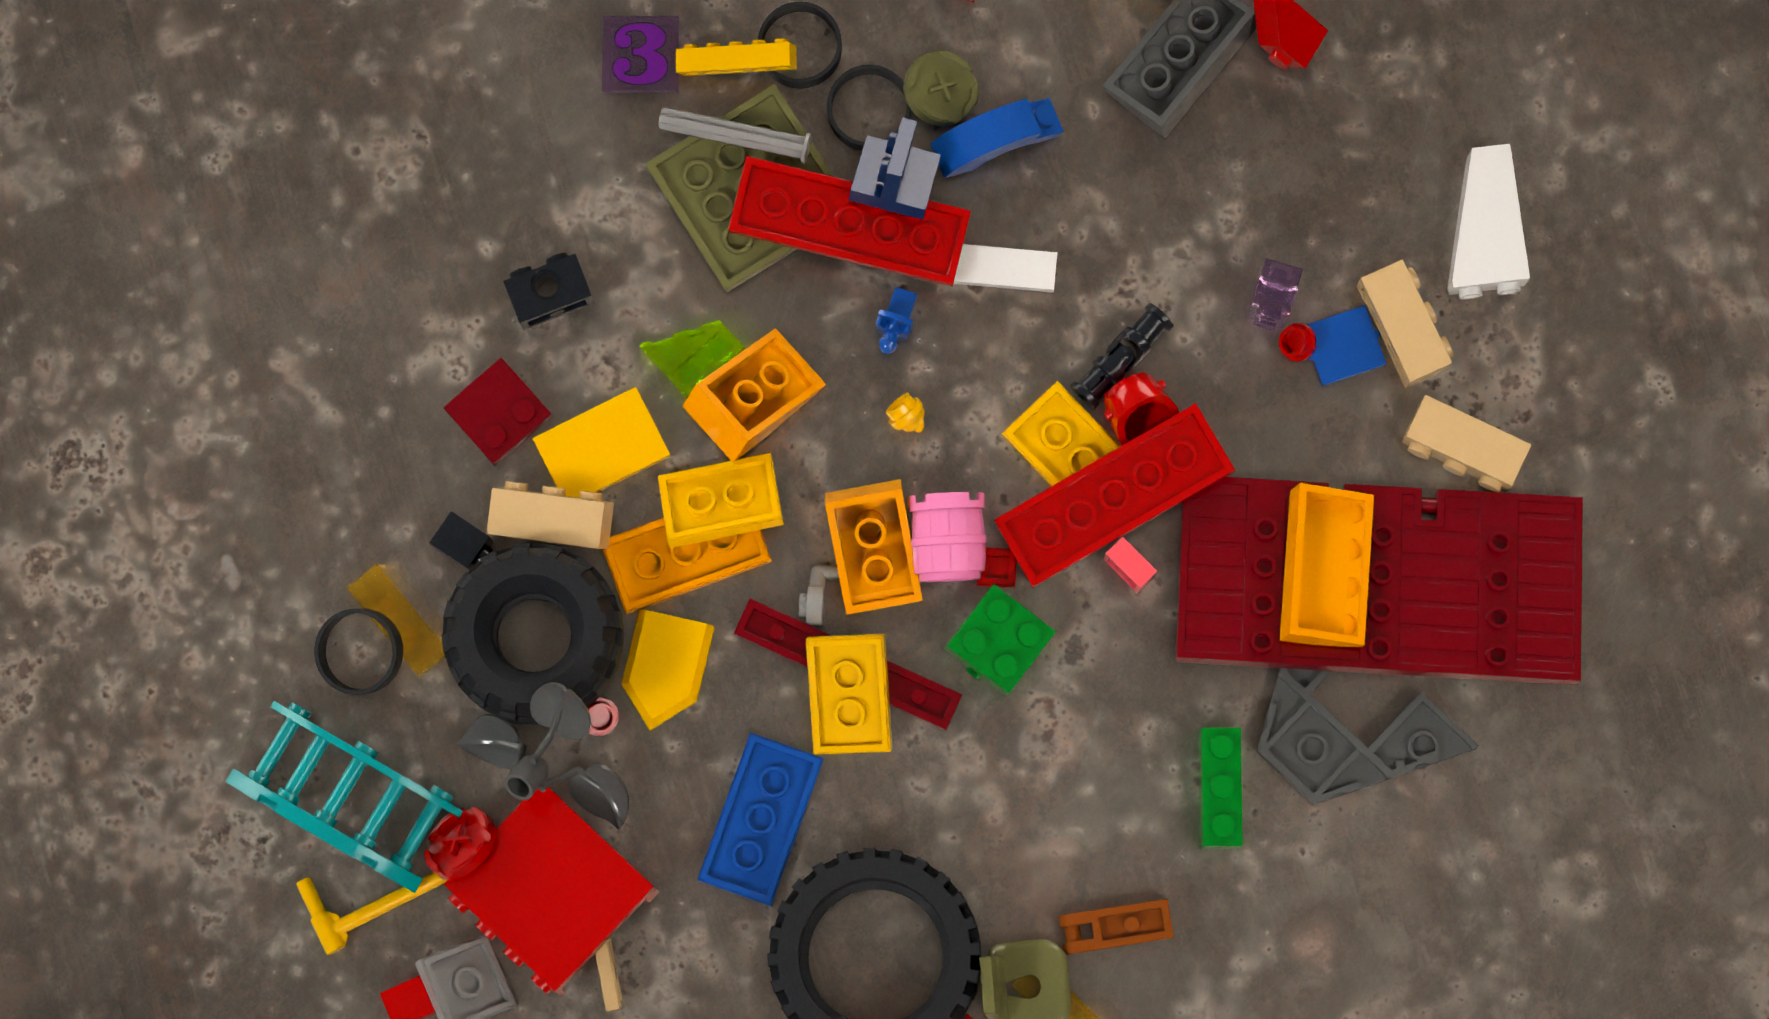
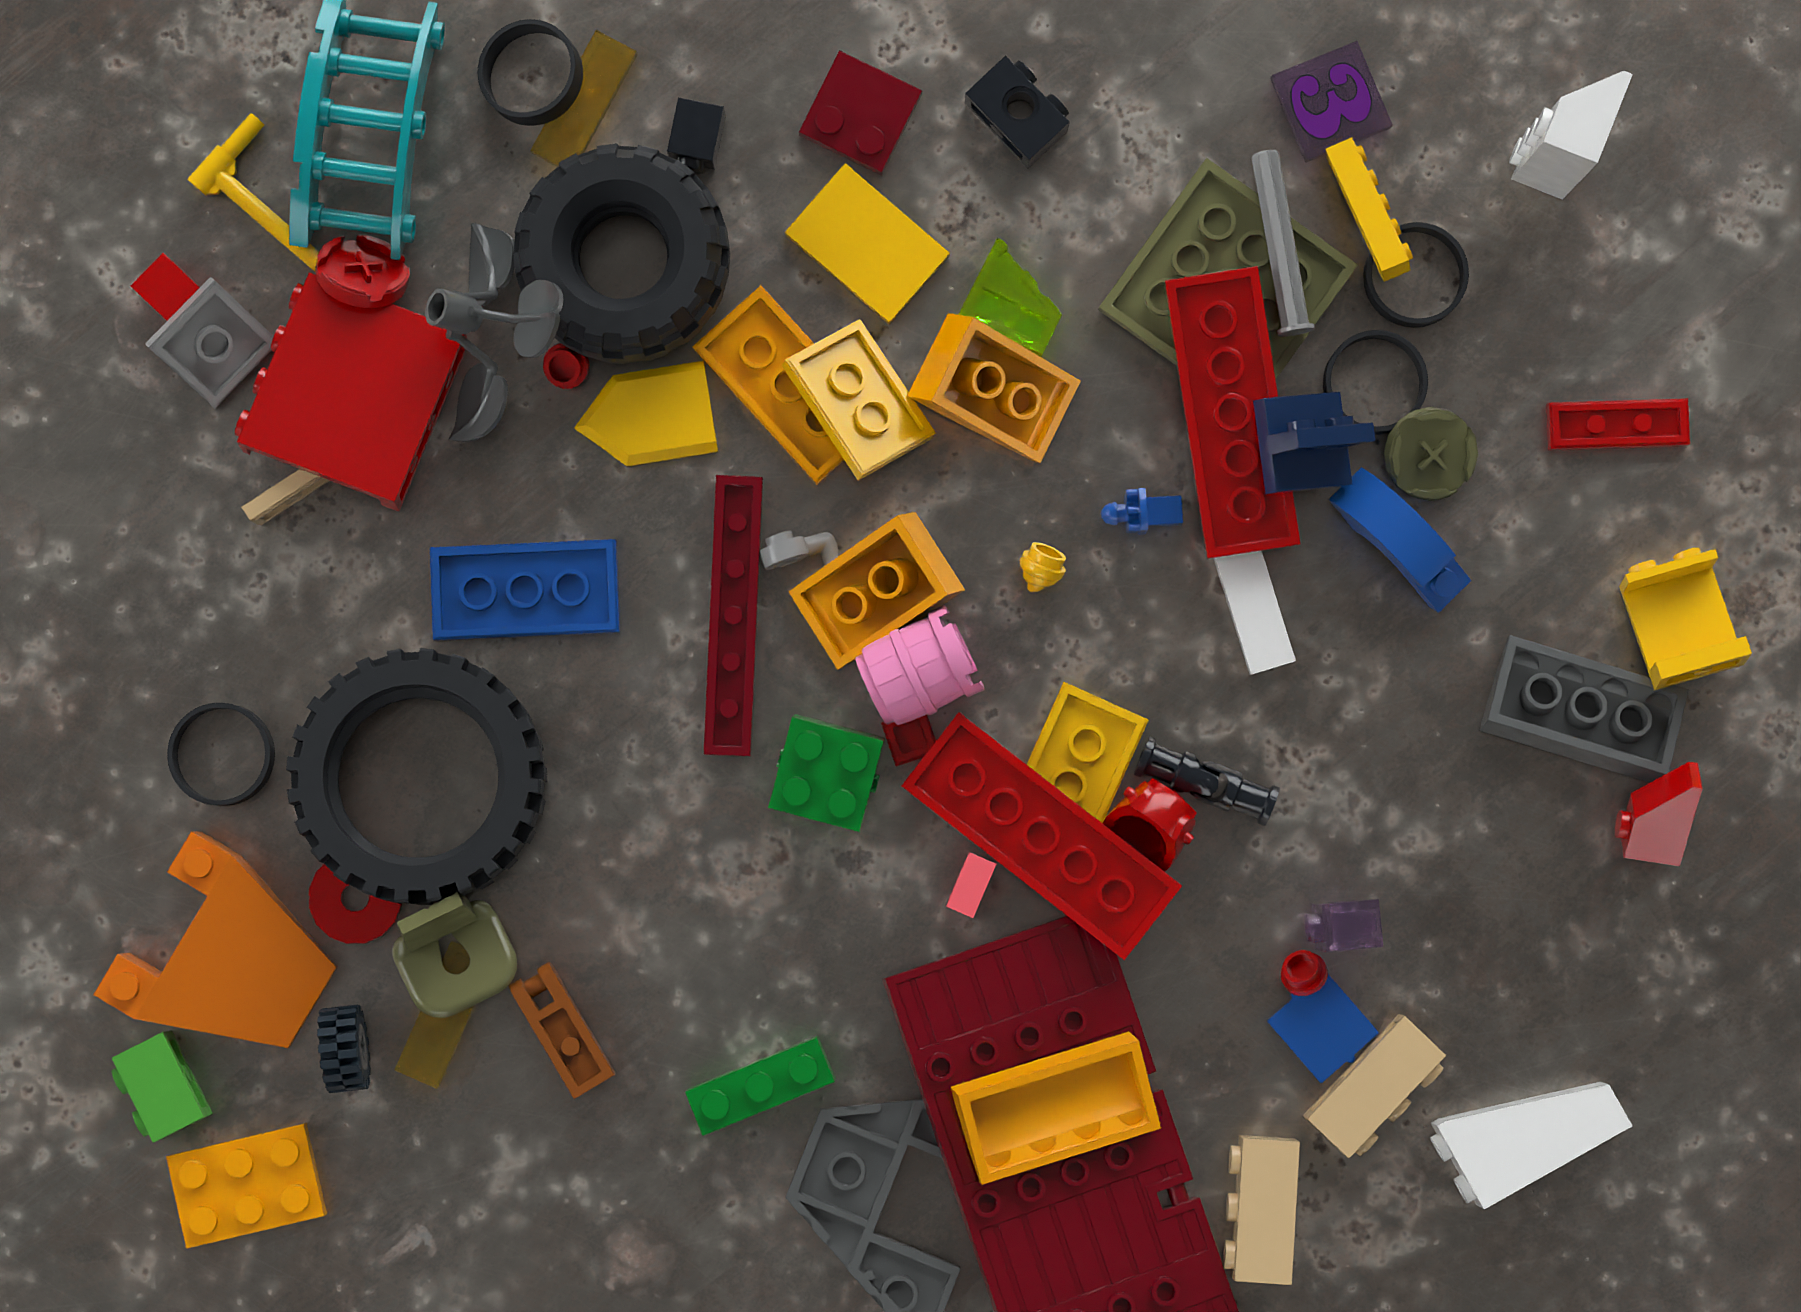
camera: 65 degrees right, 5 degrees up
tan brick [486,481,614,549] -> none
yellow tile [806,634,893,754] -> none

